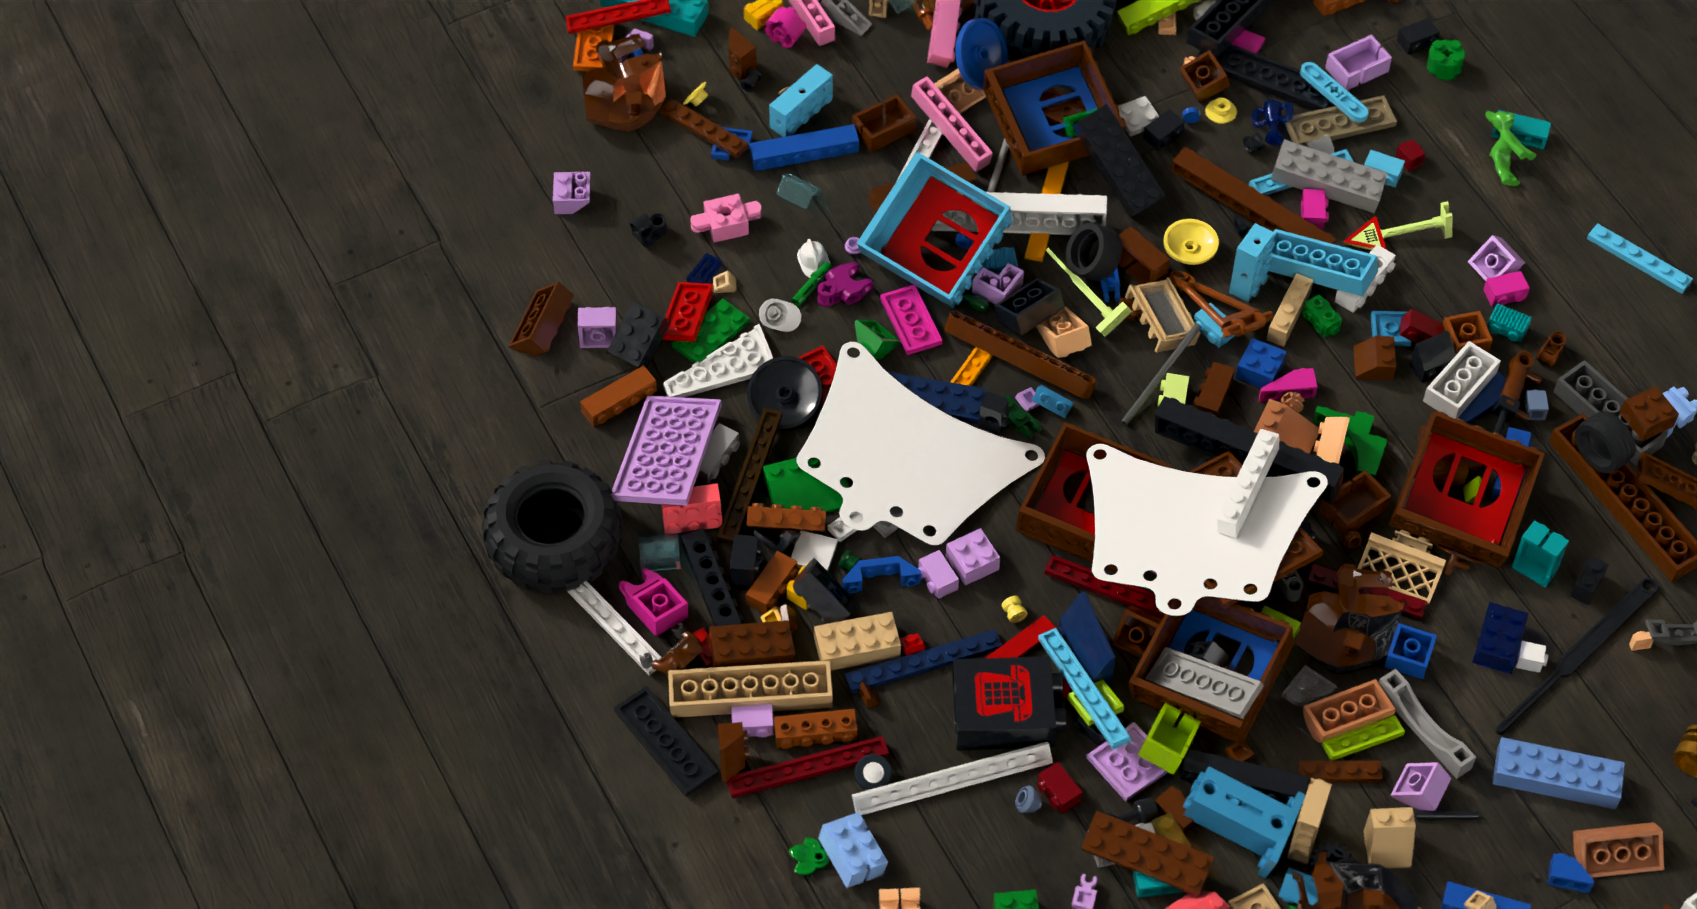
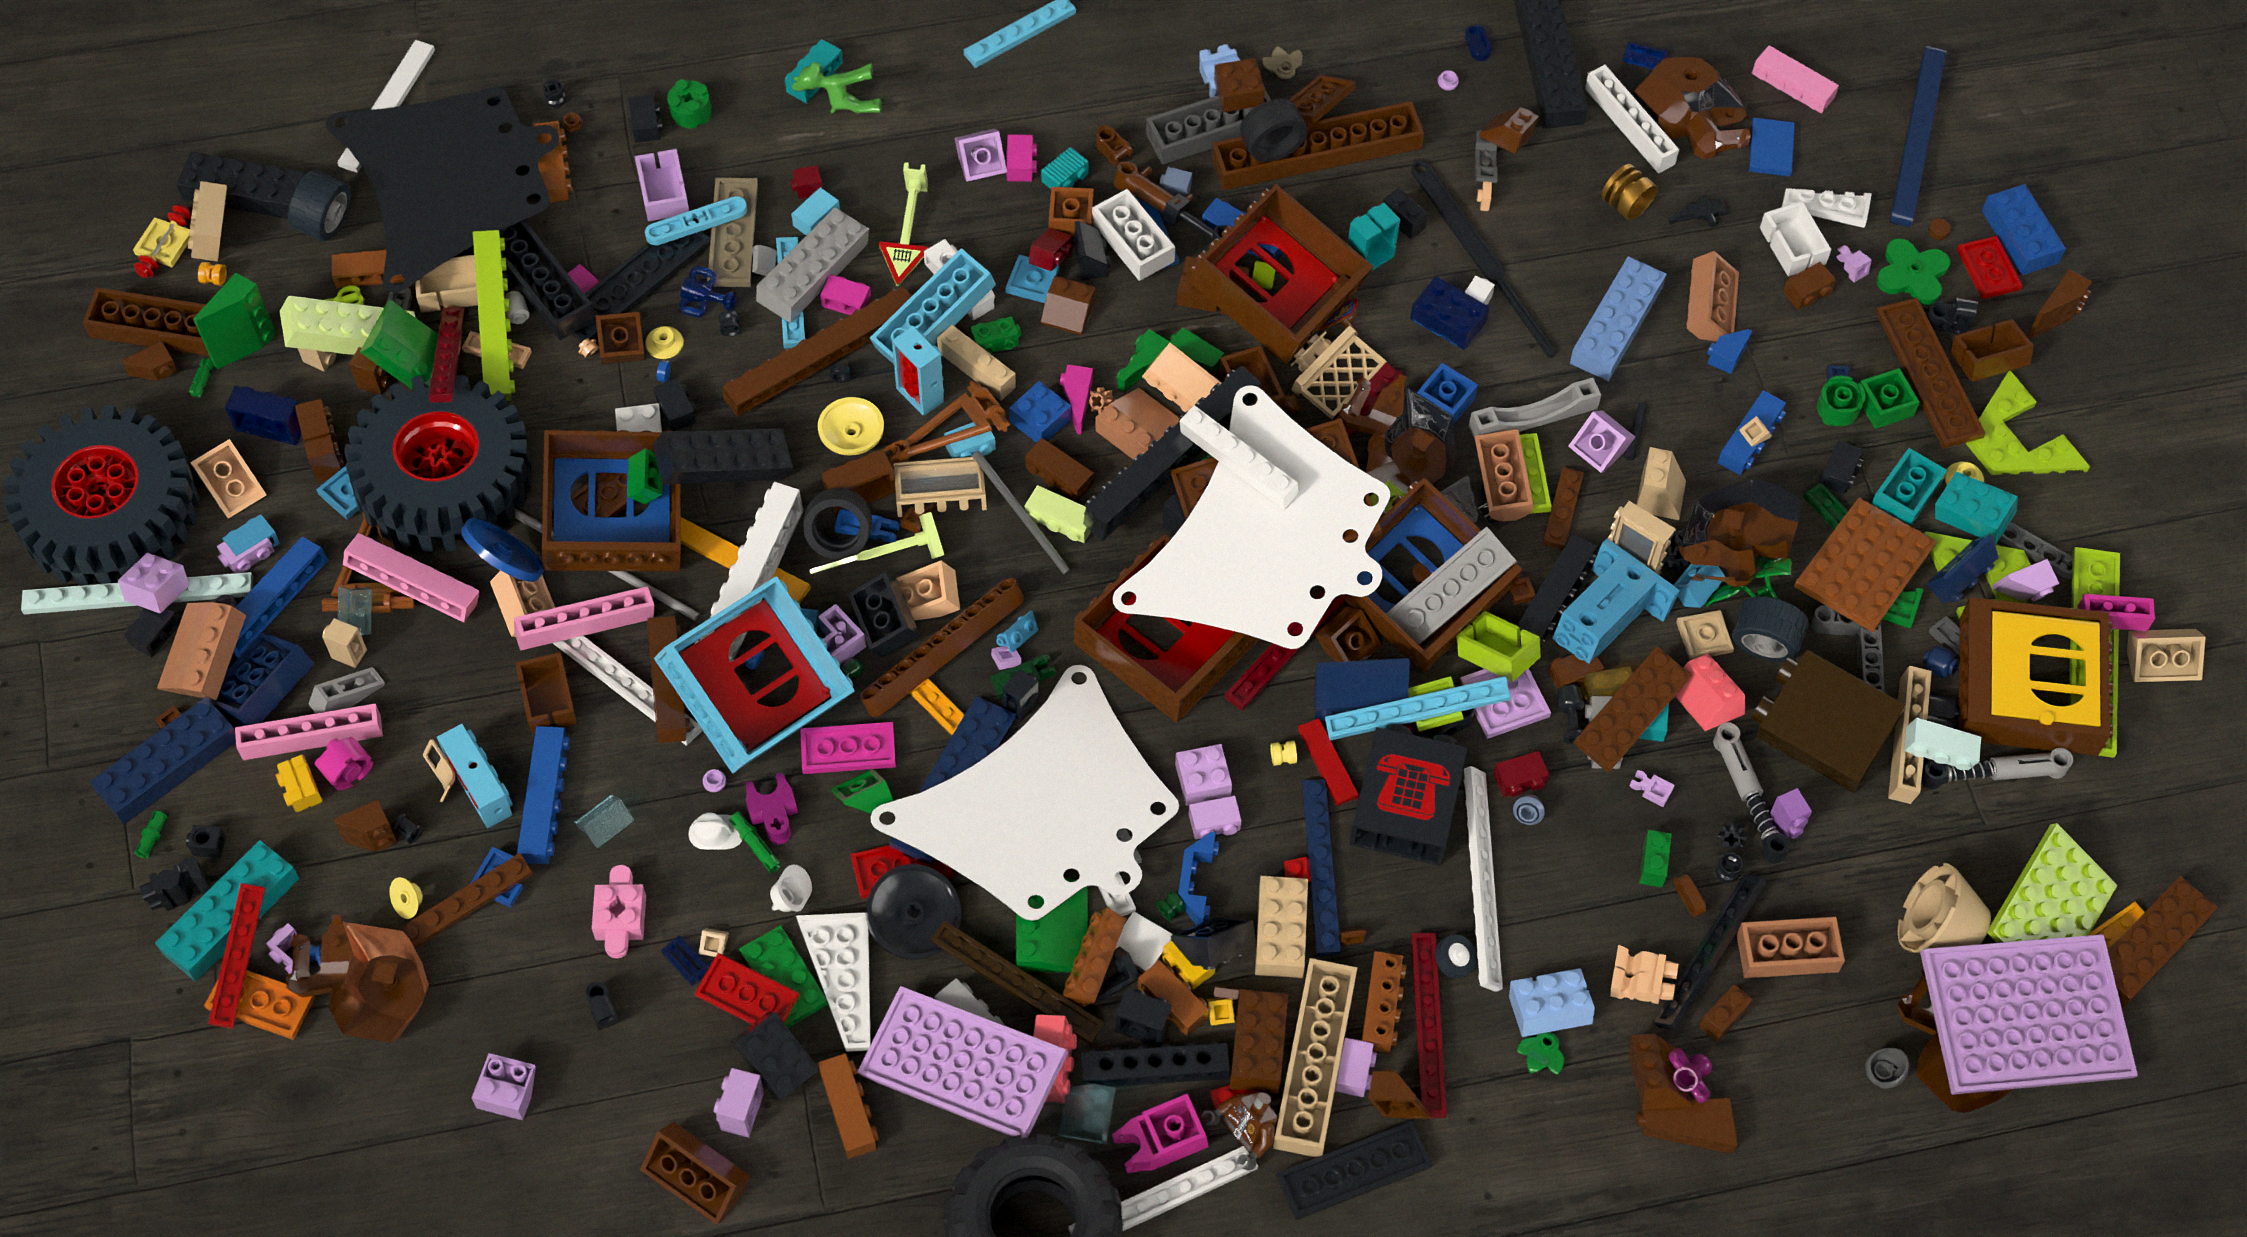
camera: 75 degrees left, 5 degrees up
black slope [1184,641,1229,668] -> none

